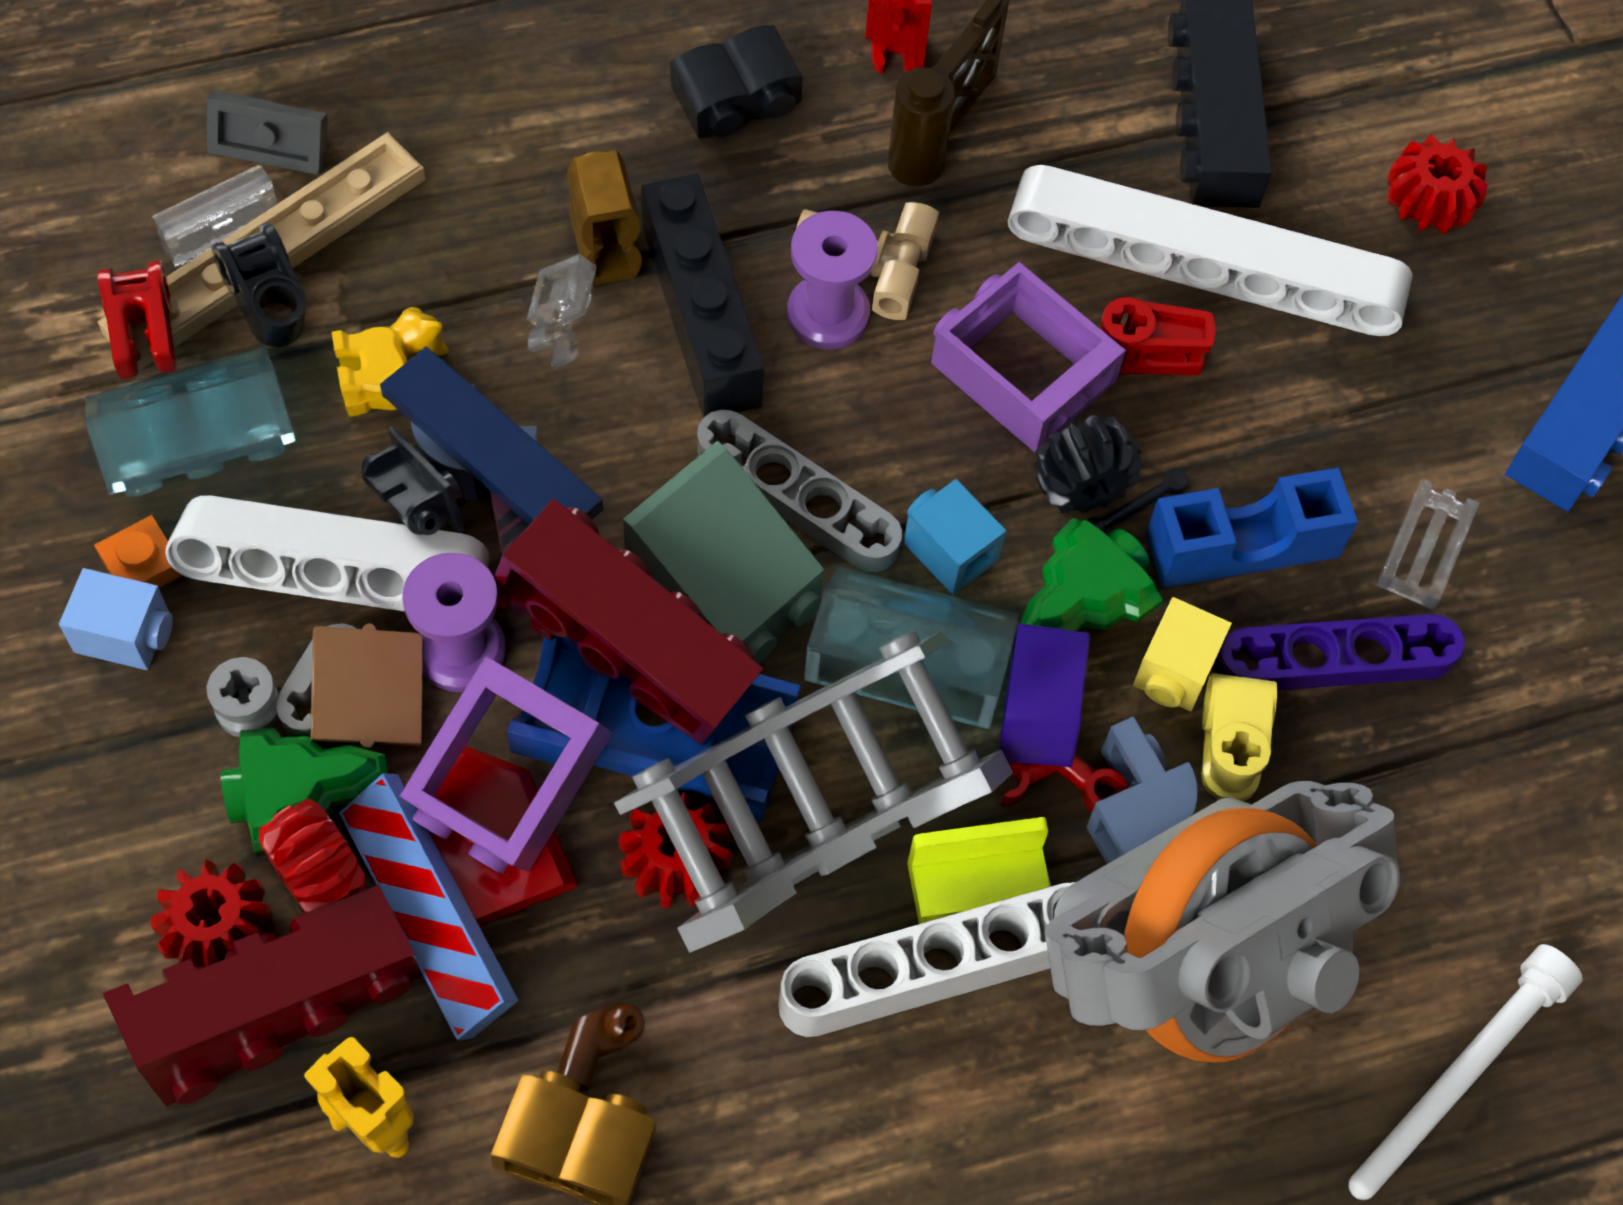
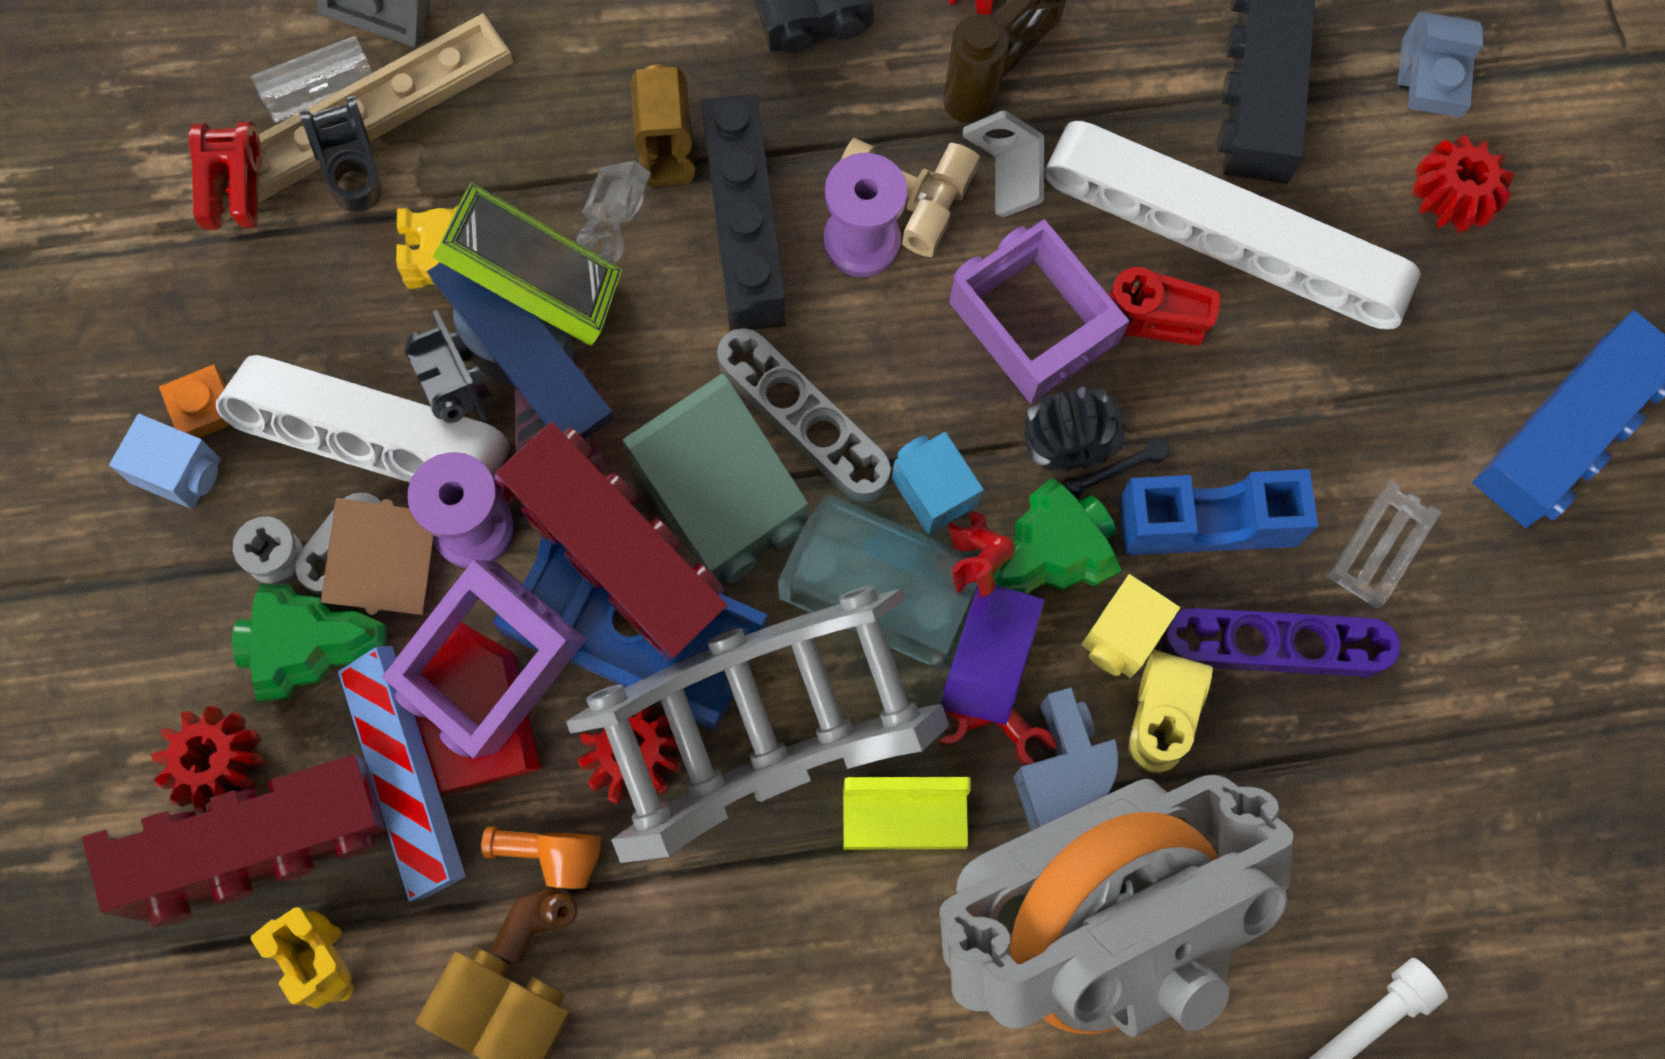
camera: 10 degrees right, 10 degrees up
clear light blue slope [85,347,296,497] -> none
red gear [259,799,366,914] -> none
white beam [779,882,1075,1037] -> none
none -> tile [433,182,622,346]
none -> orange bar [481,827,601,889]
none -> red arm [948,511,1015,598]
none -> light grey bracket [963,111,1044,217]
none -> sand blue brick [1397,11,1483,118]

